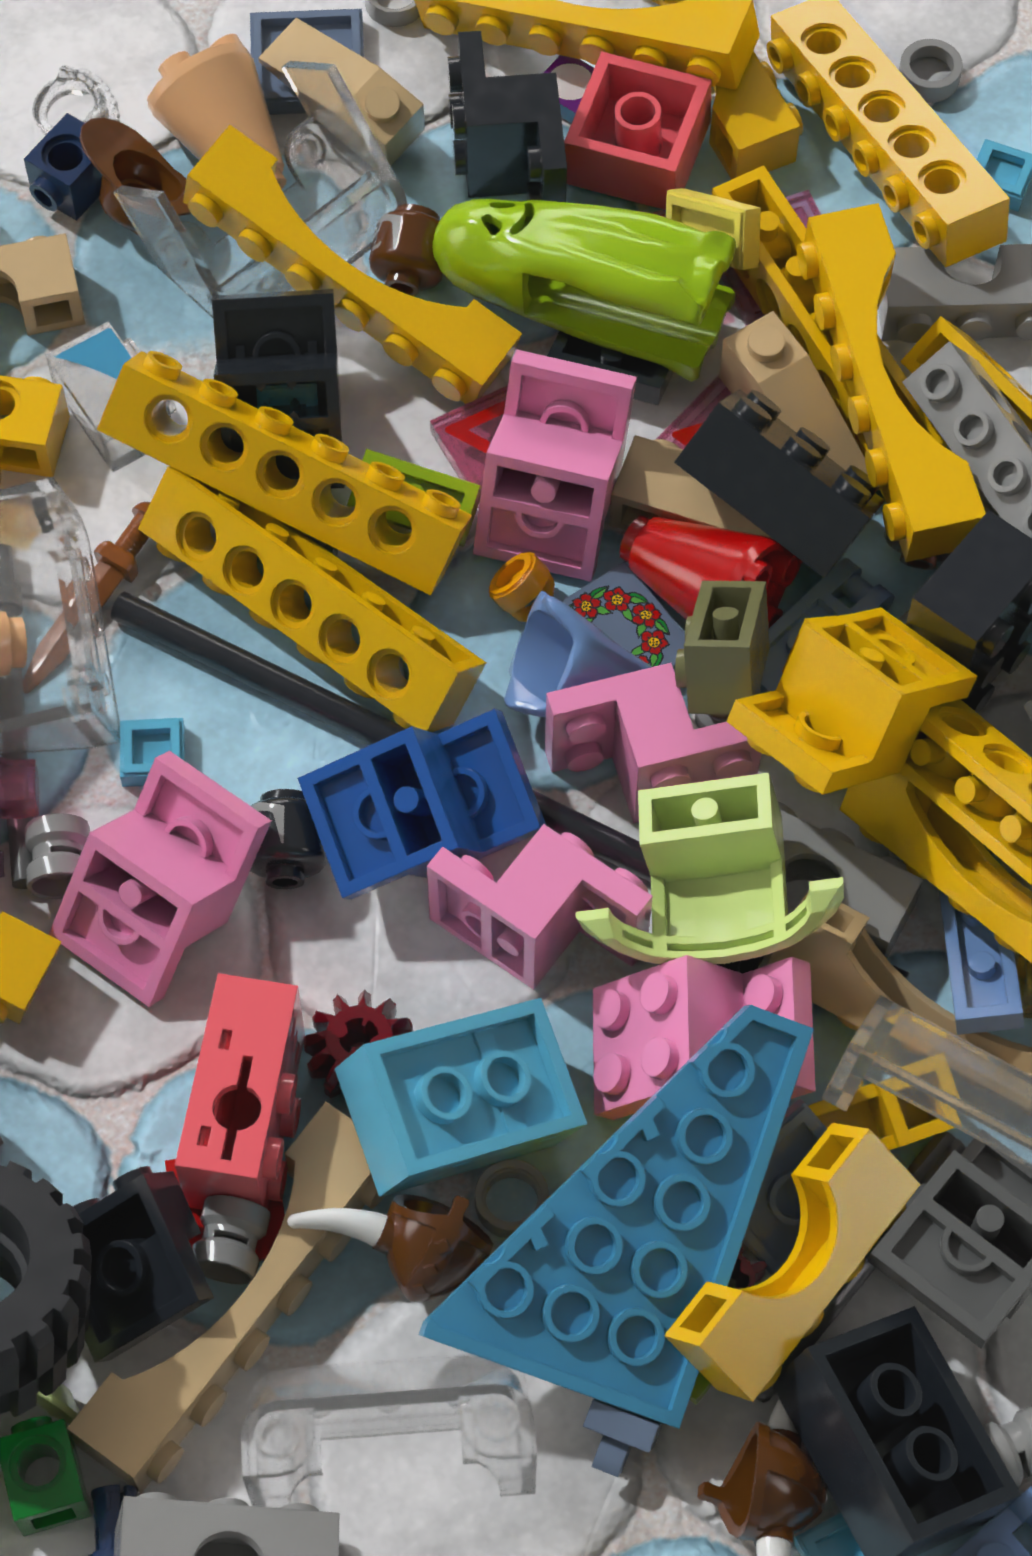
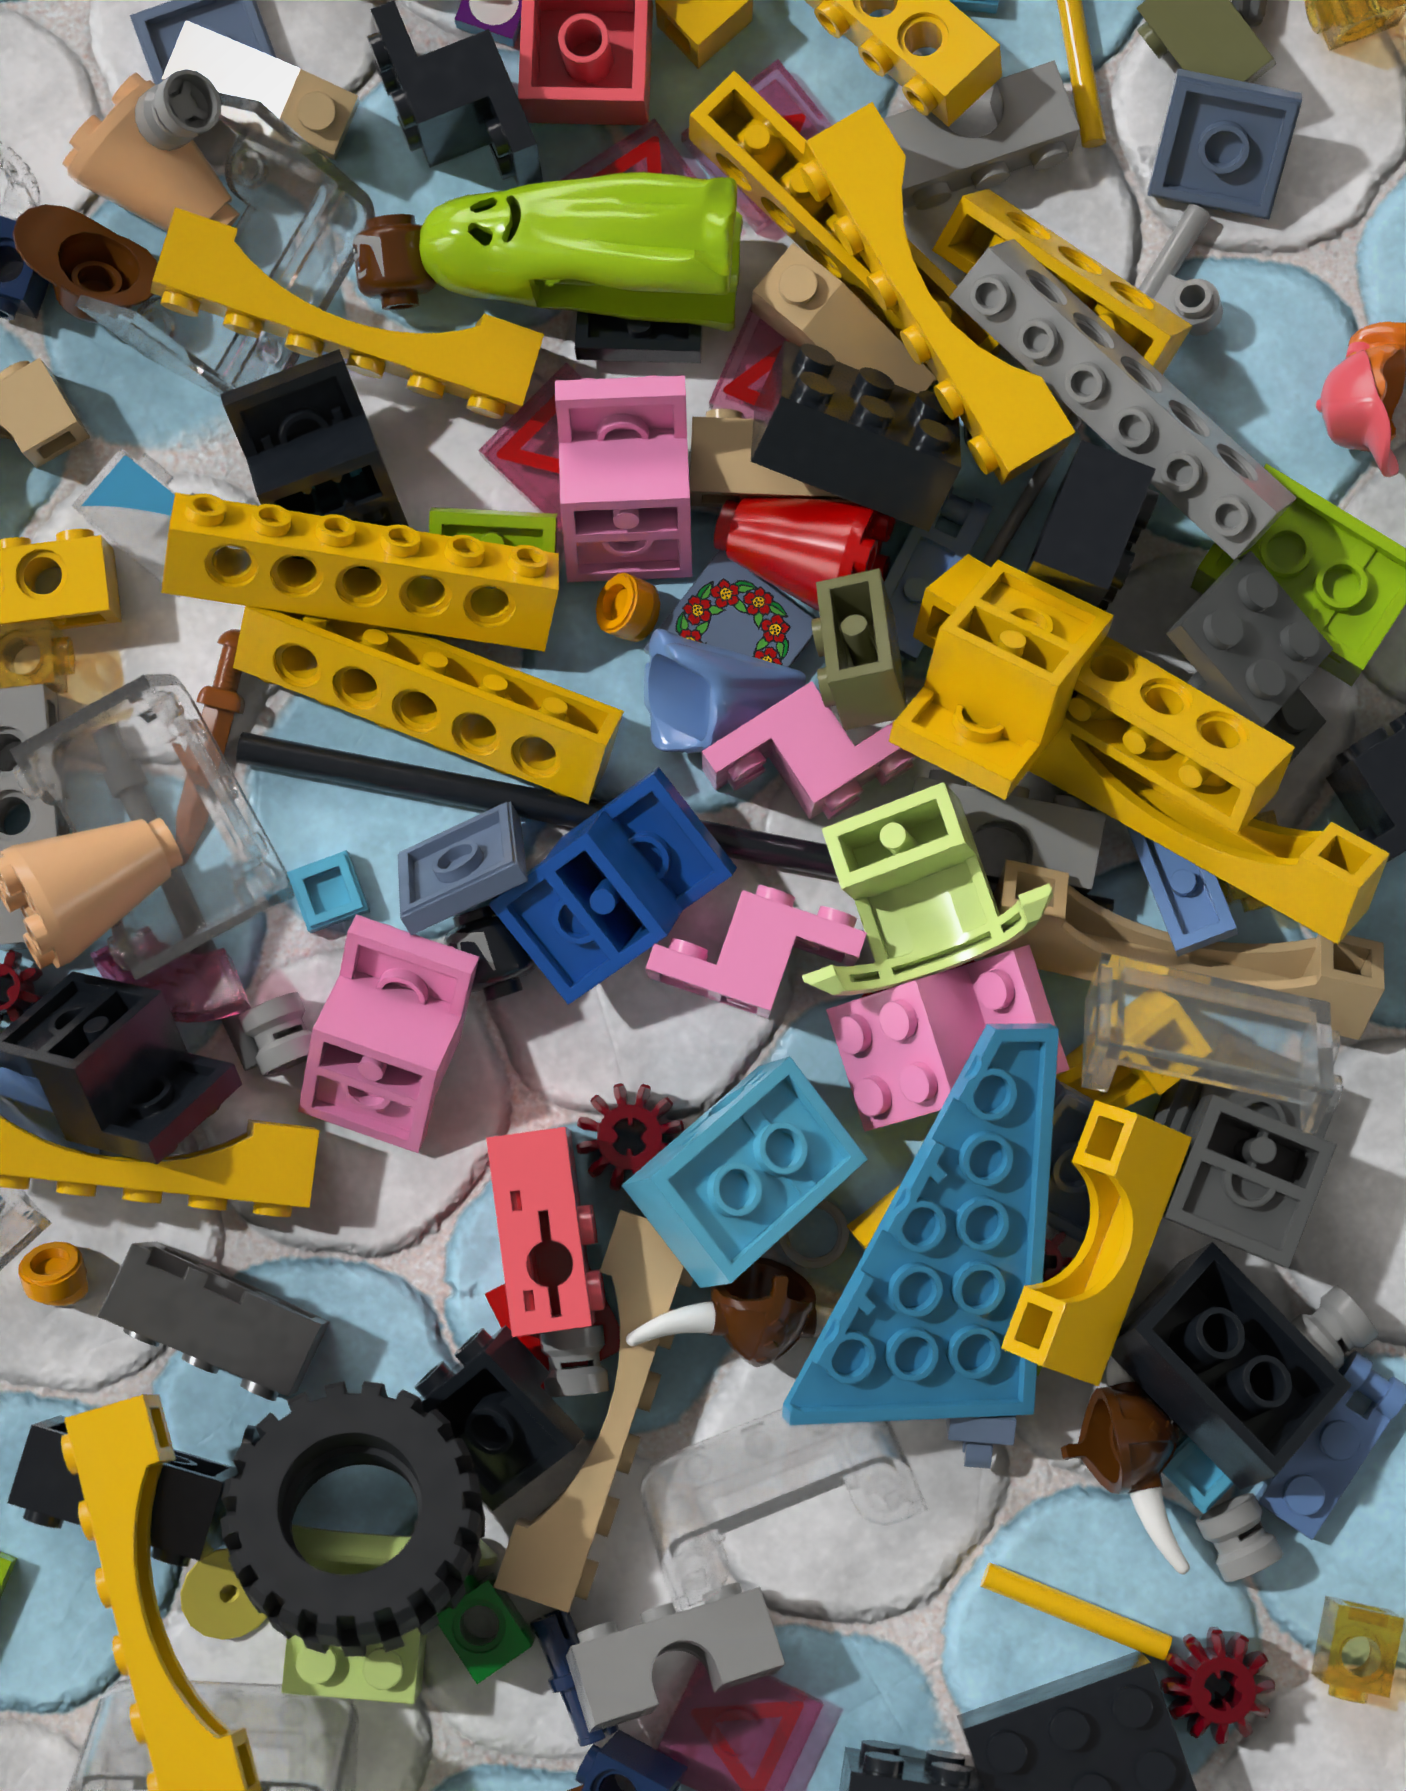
camera: 15 degrees left, 20 degrees up
light yellow tile [666,188,761,270] -> none
none -> light grey wheel [135,69,221,151]
none -> sand blue tile [398,801,528,935]

